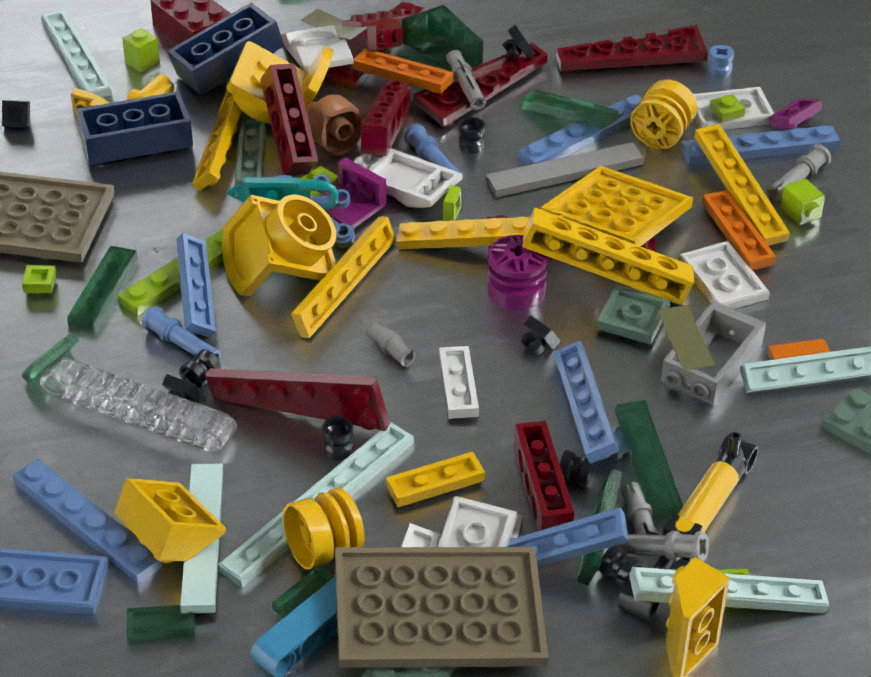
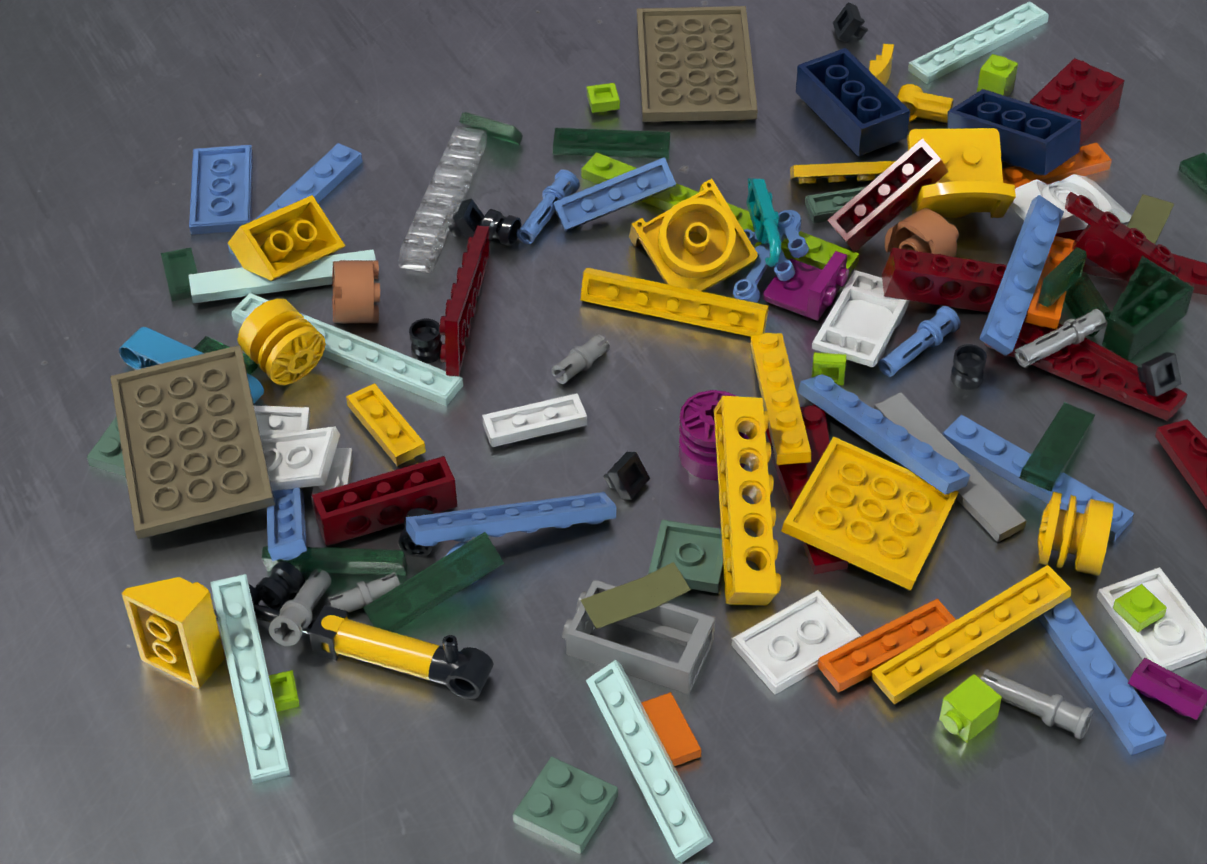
camera: 80 degrees right, 5 degrees up
none -> nougat brick [332,260,380,324]
none -> medium blue plate [798,374,970,495]
none -> medium blue plate [979,195,1064,356]
none -> clear green tile [1038,247,1087,307]

